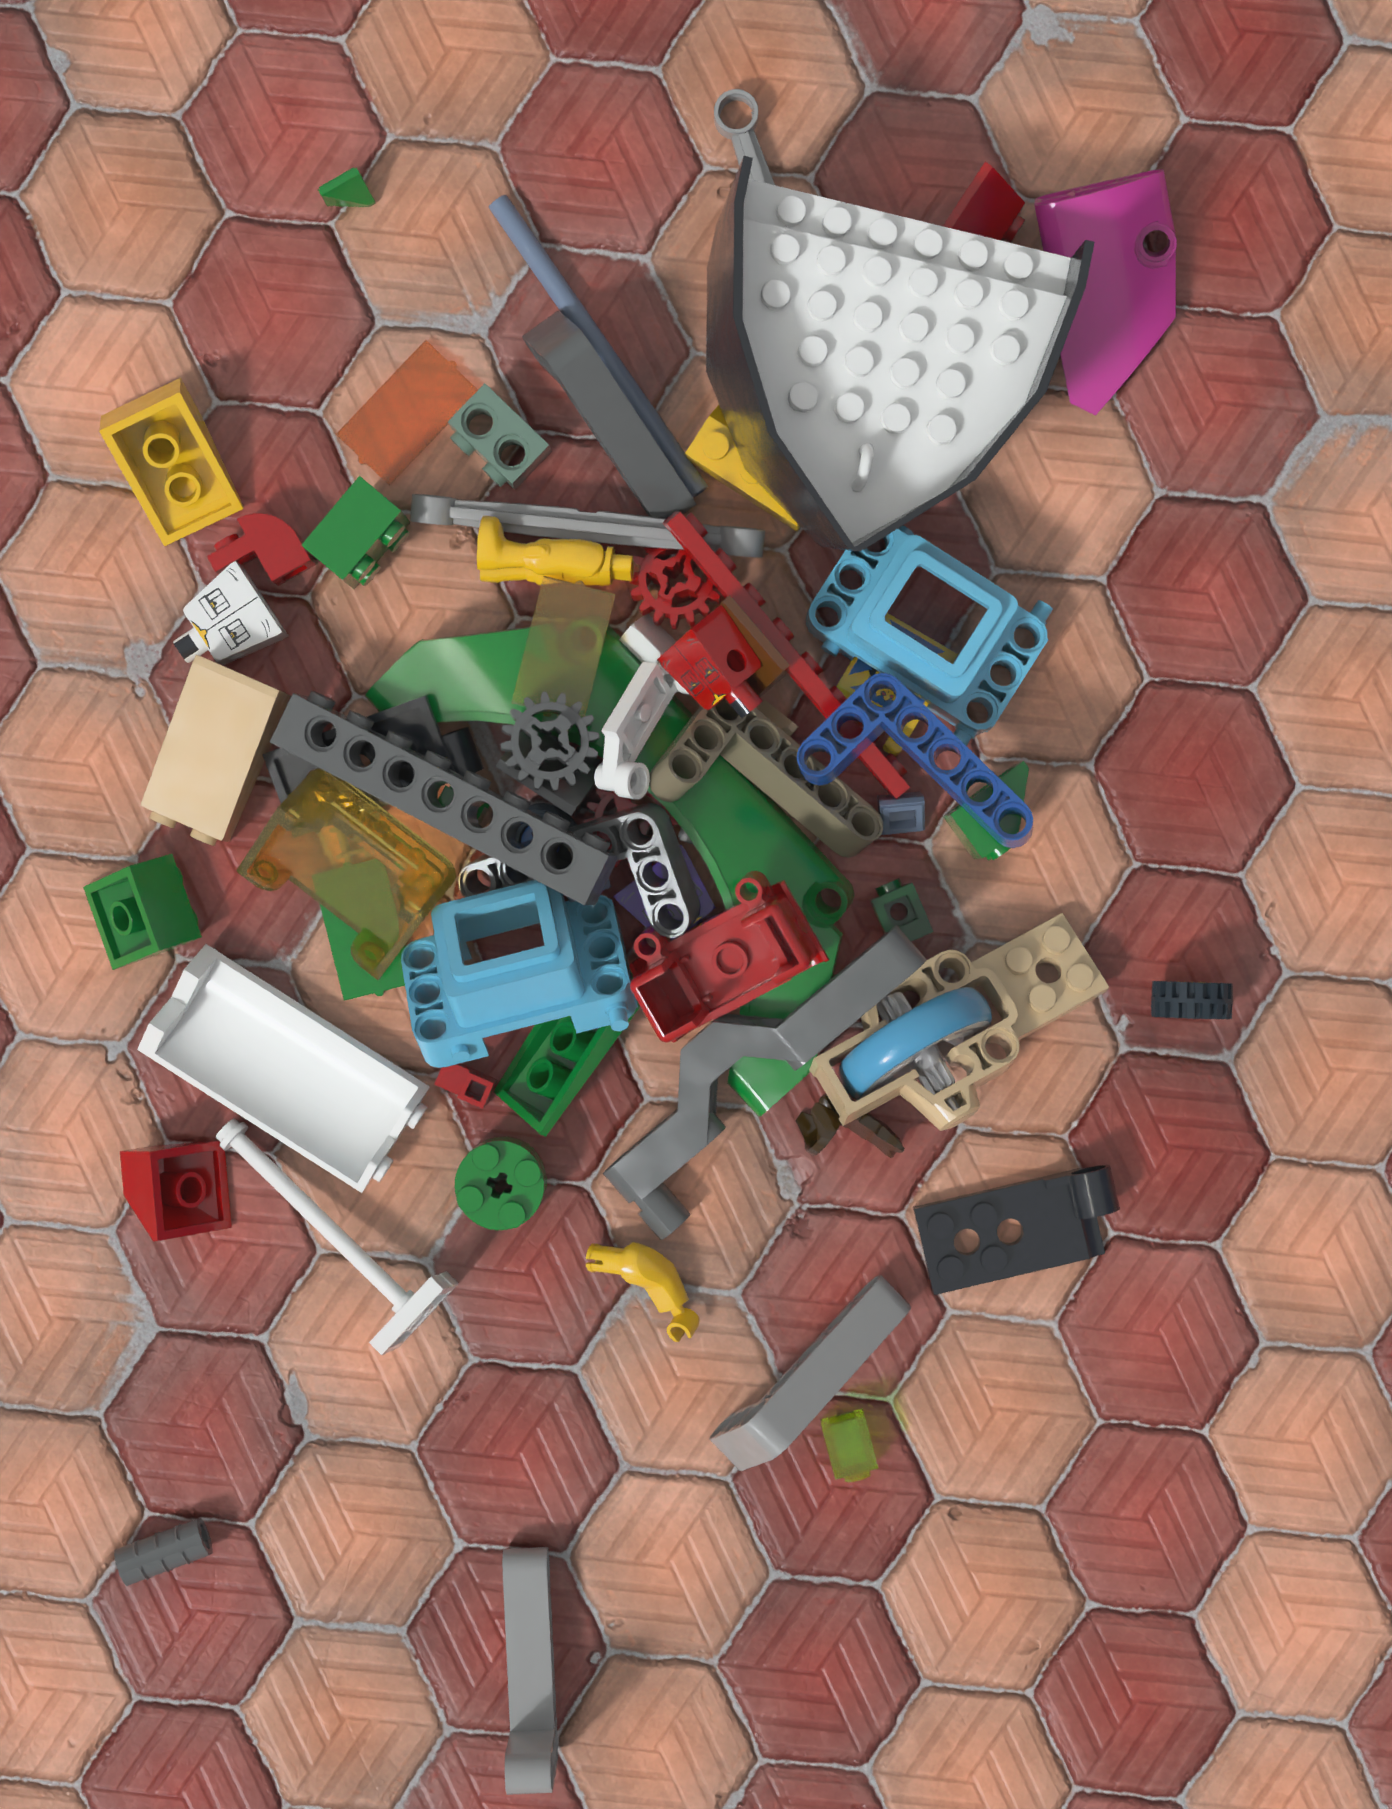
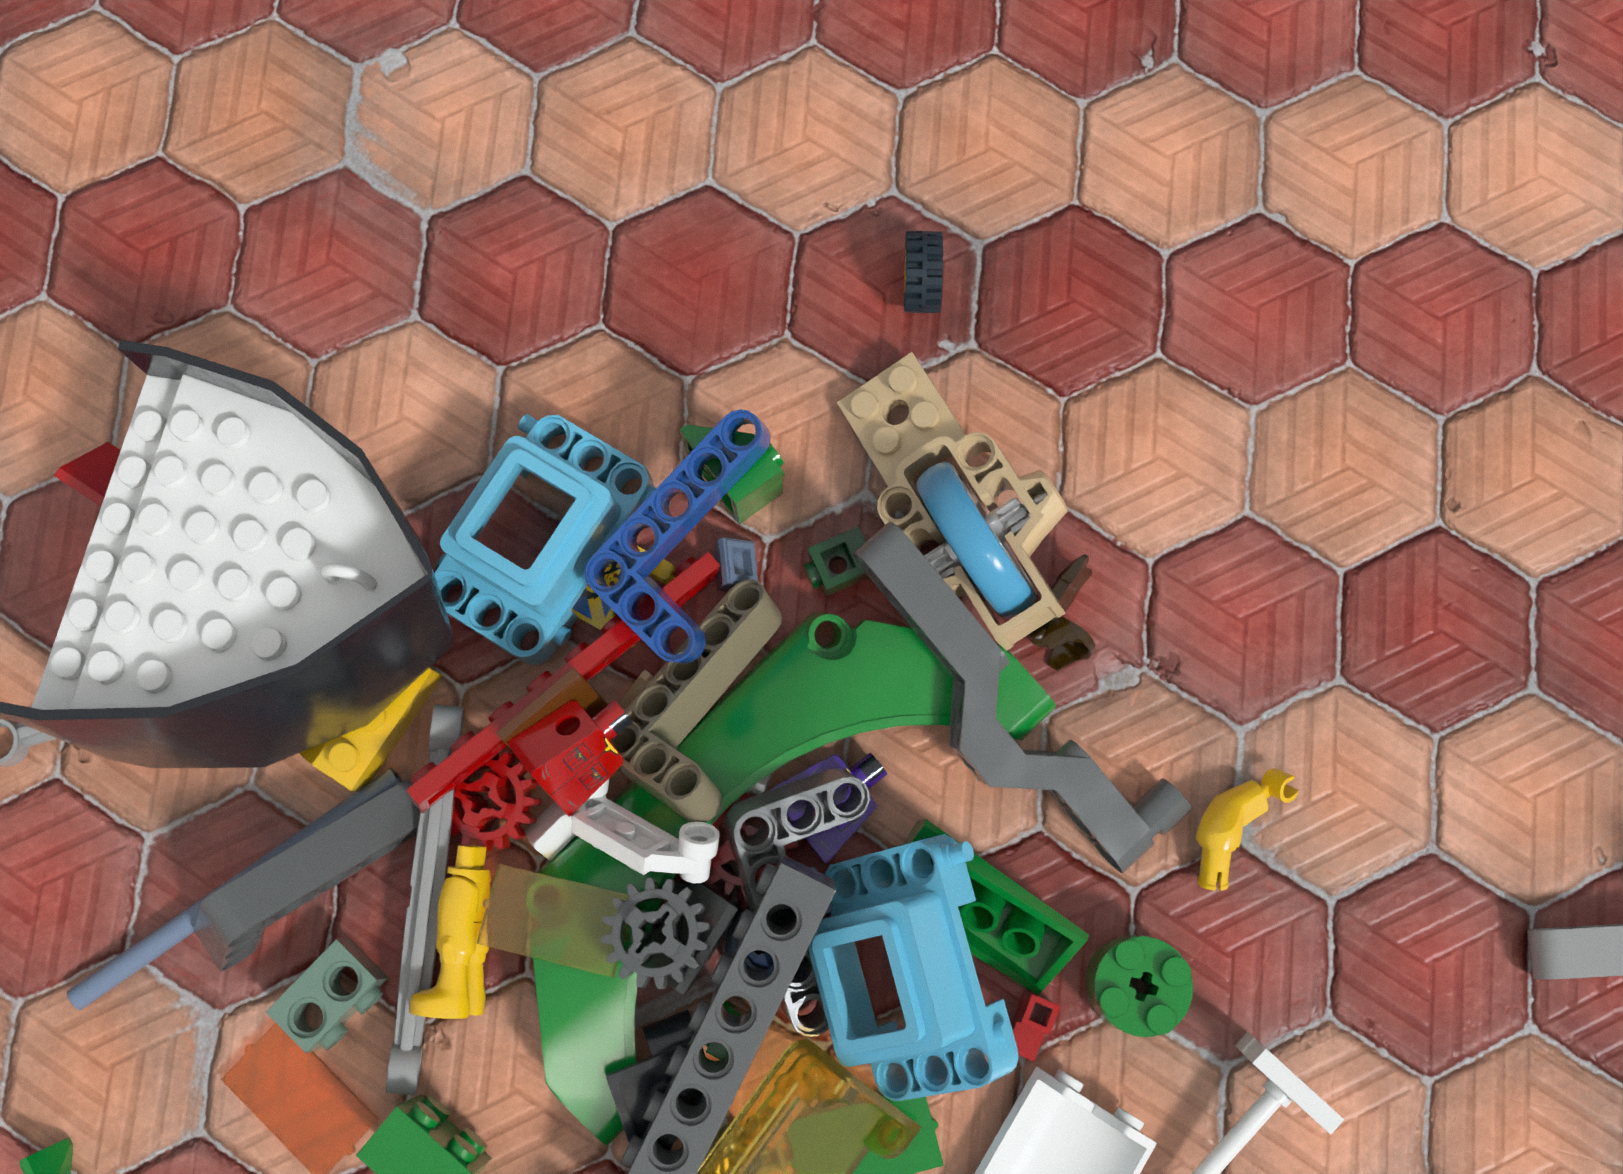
camera: 85 degrees left, 10 degrees down
red container [629,871,830,1043] -> none
light grey beam [709,1275,911,1471] -> none
clear neon green brick [820,1409,878,1482] -> none
black hinge [913,1165,1120,1295] -> none
dark pink panel [1034,169,1177,416] -> none

